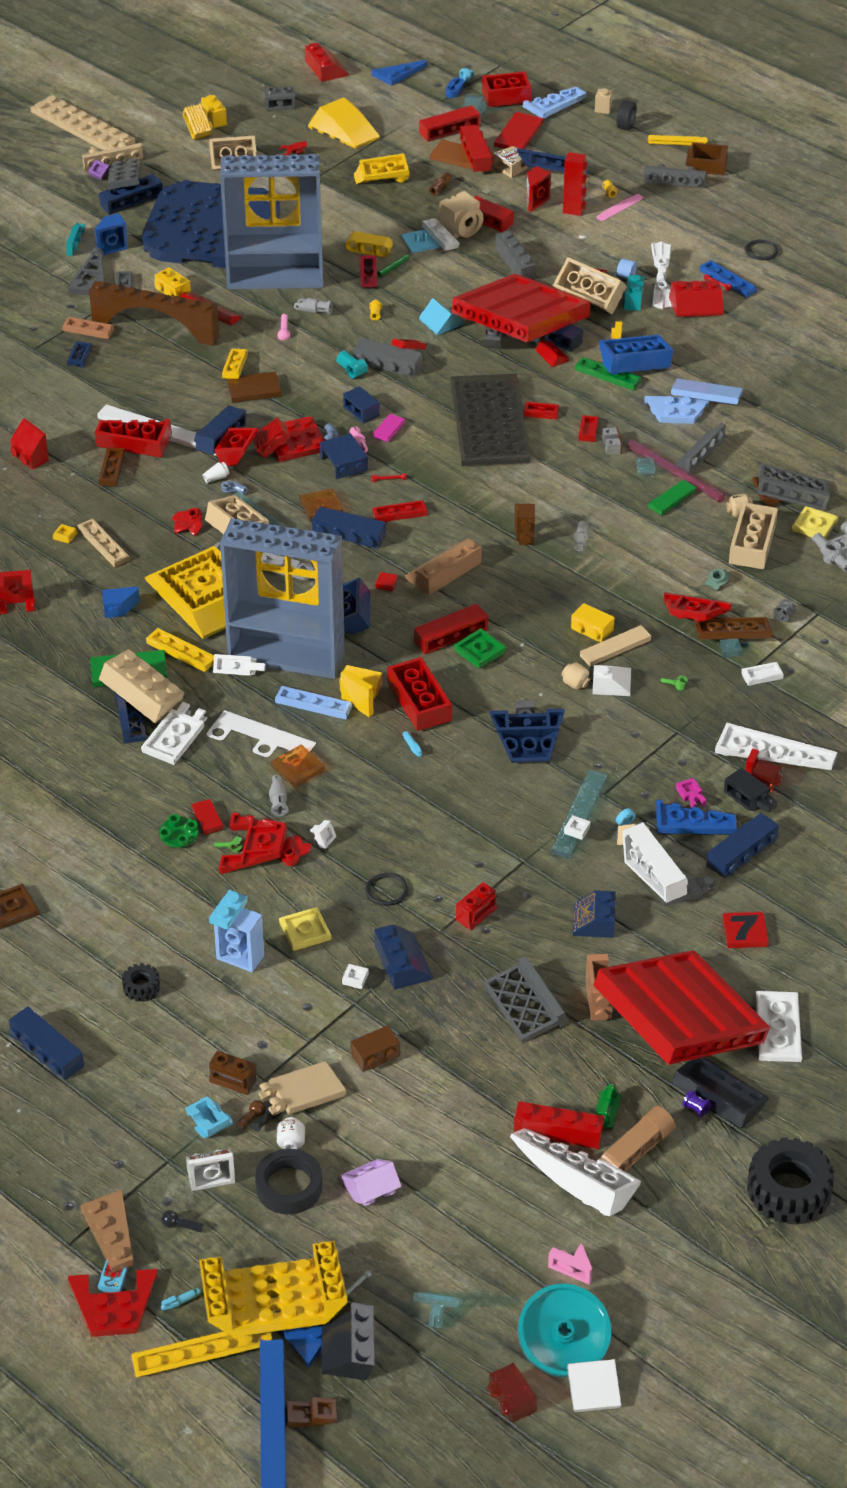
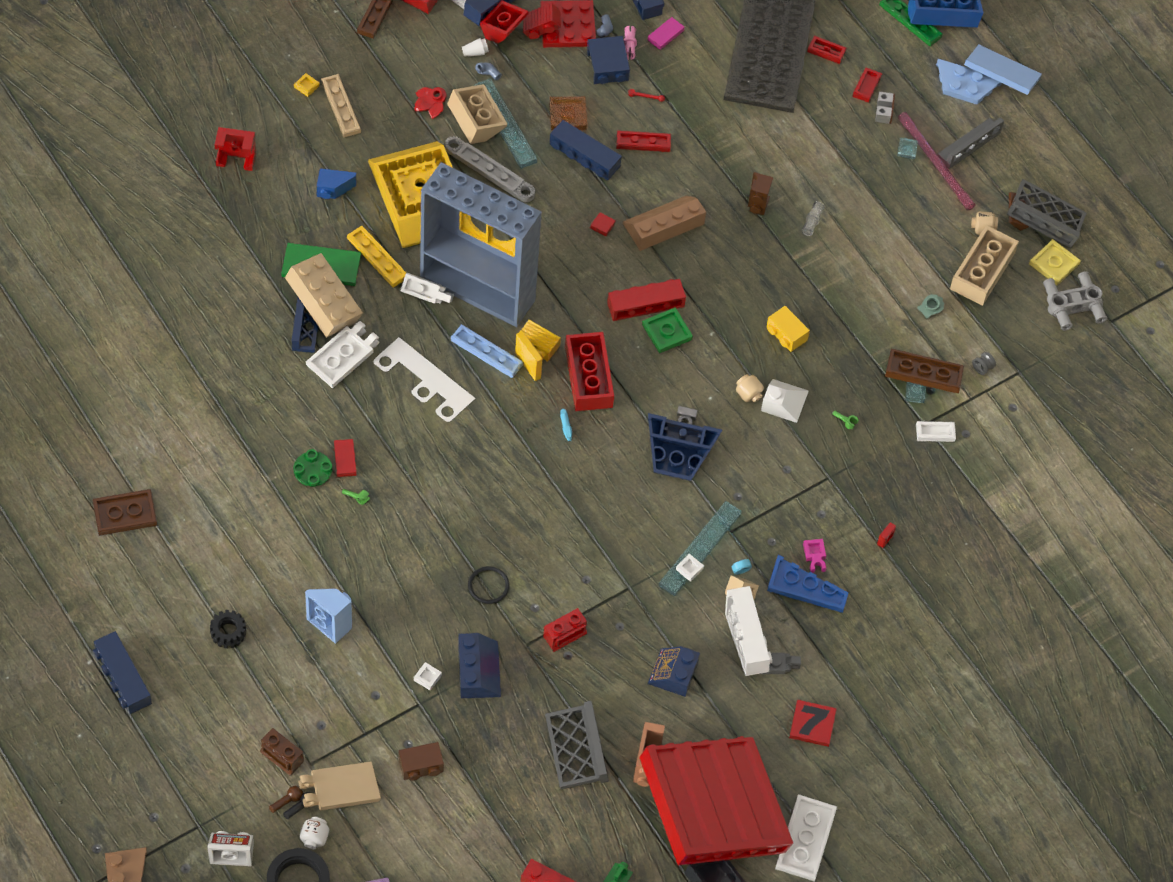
camera: 10 degrees right, 15 degrees up
medium azure cylinder [185,1096,233,1138] -> none
medium azure plate [209,890,248,930] -> none
red wing [218,812,288,874] -> none
light grey piece [269,775,289,817] -> none
clear orange tile [271,744,325,788] -> none
light yellow tile [279,907,332,951] -> none
red plate [280,835,312,866] -> none
white tile [310,820,336,849] -> none
dark blue slope [343,577,370,634] -> none
tan tile [580,625,651,667] -> none
green tile [648,480,696,516] -> none
red wing [664,592,732,622] -> none
dark blue brick [706,813,779,878] -> none
white wing [715,723,837,770] -> none
black hinge [724,768,777,813] -> none
clear red brick [752,759,783,792] -> none

